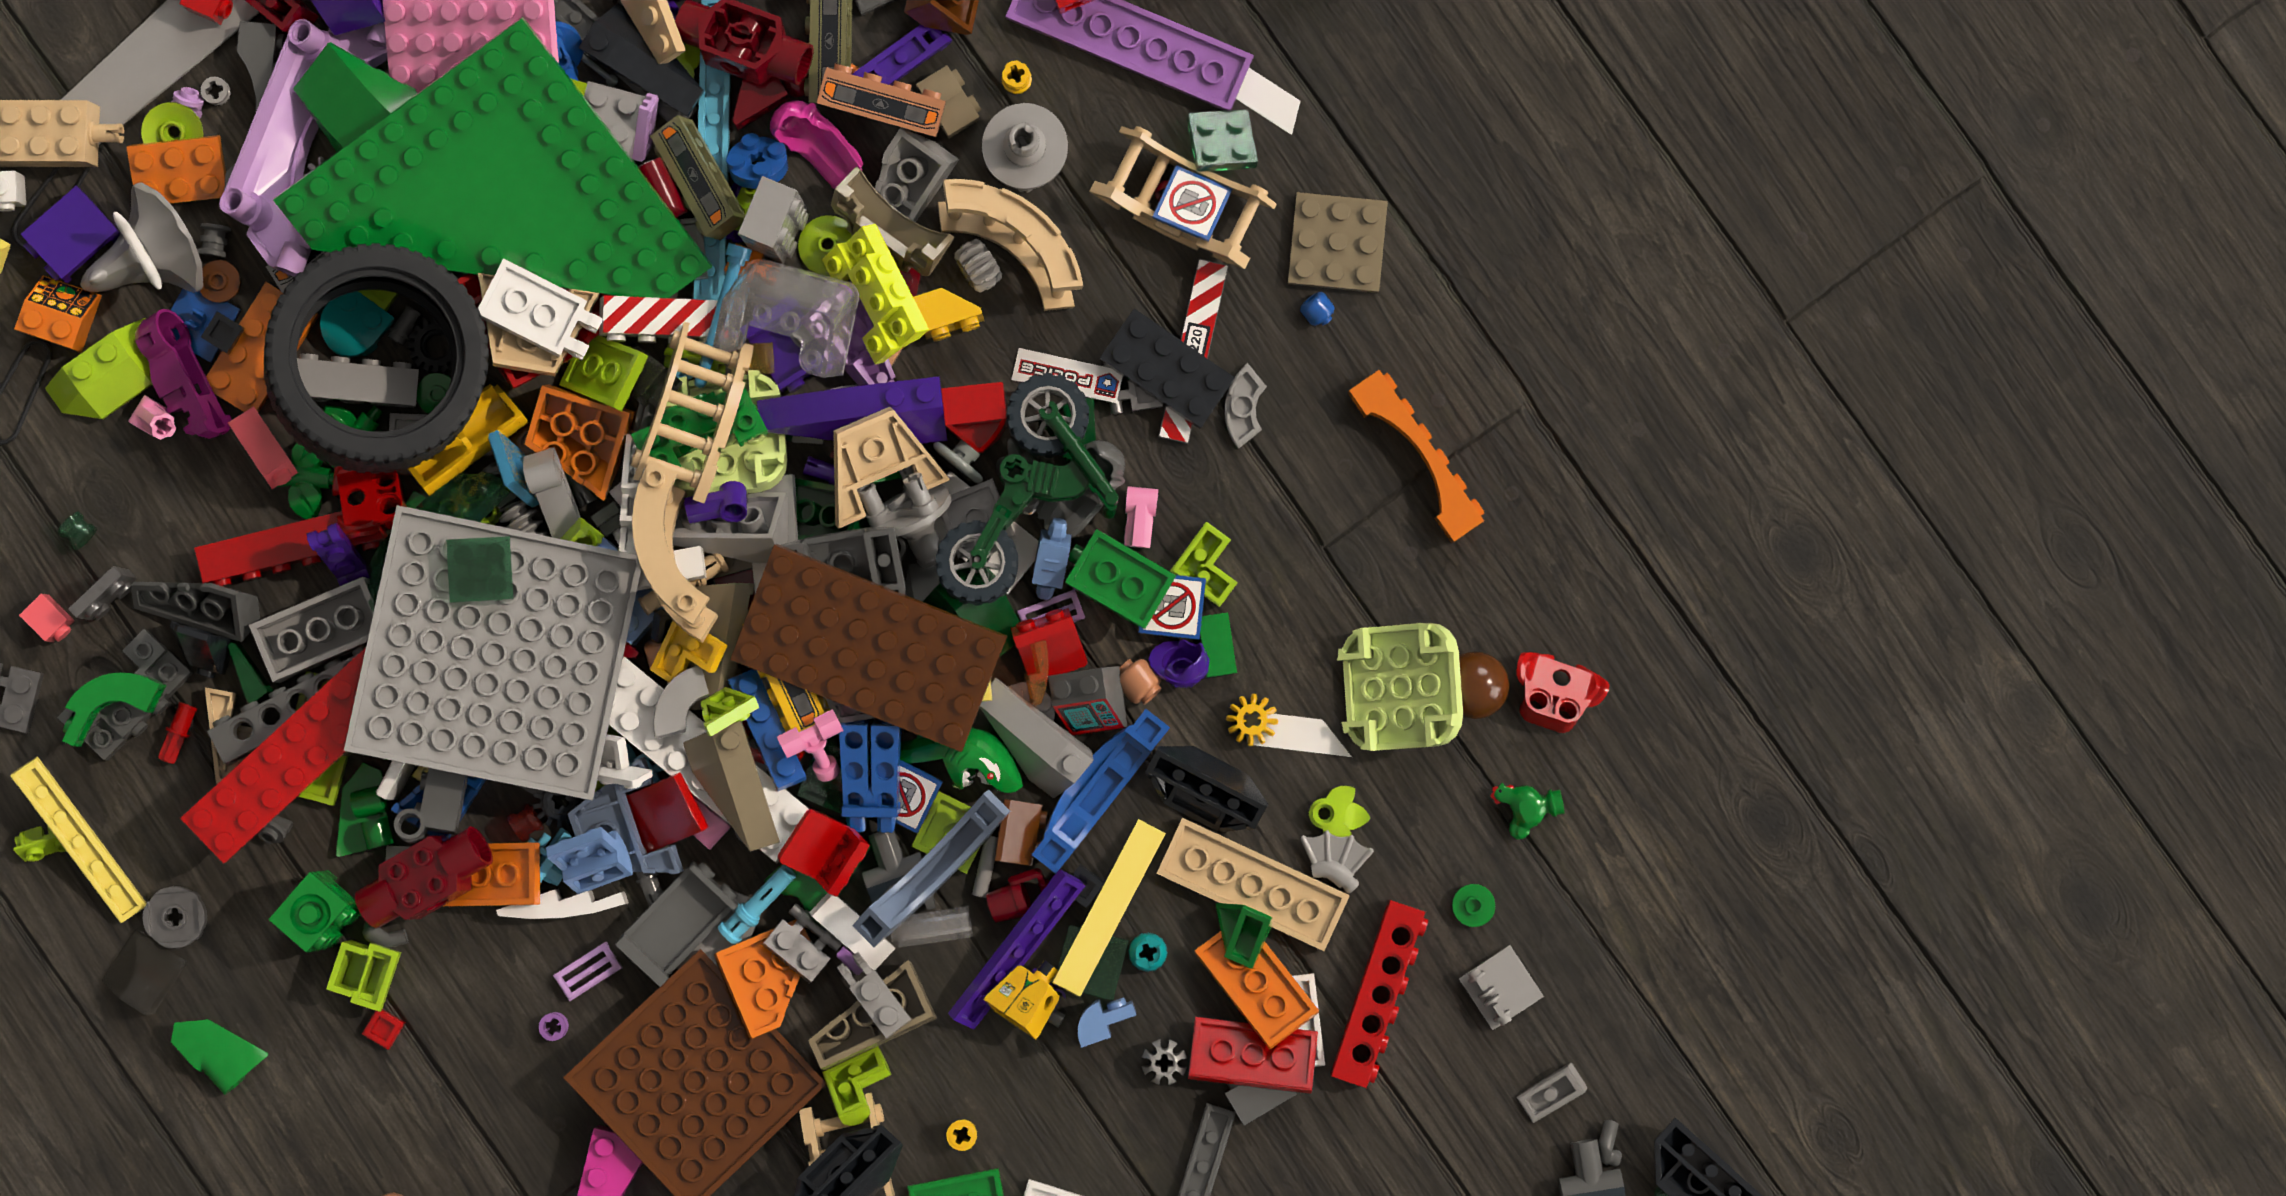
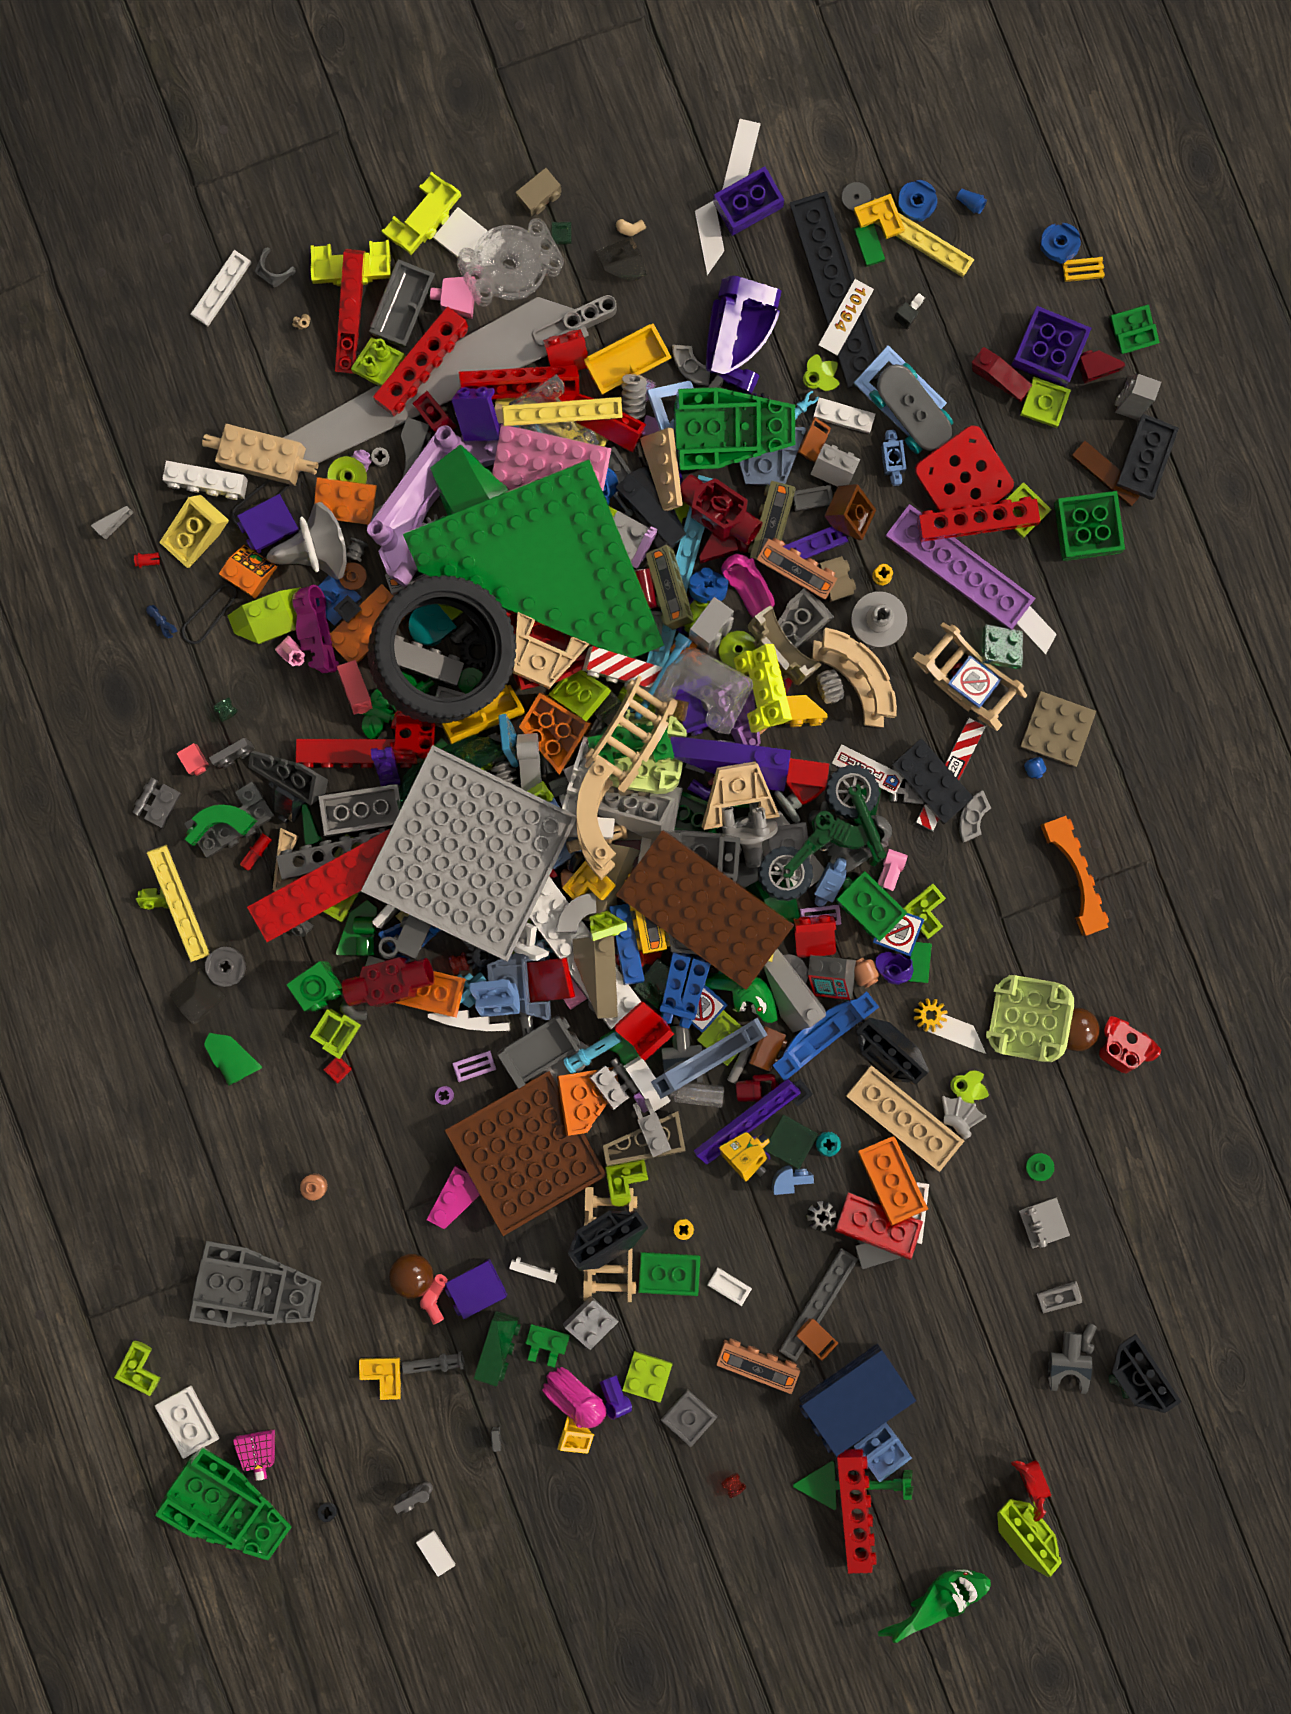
camera: 15 degrees right, 0 degrees up
clear green plate [446,536,514,603] -> none
white tile [478,259,603,360] -> none
dark purple piece [684,481,747,523] -> none
bright pink bar [777,709,843,782] -> none
clear orange slope [1024,640,1049,706] -> none
light yellow tile [1053,819,1166,997] -> none
green slope [1215,903,1272,969] -> none
red brick [1330,900,1429,1088] -> none
green animal [1490,783,1565,840] -> none

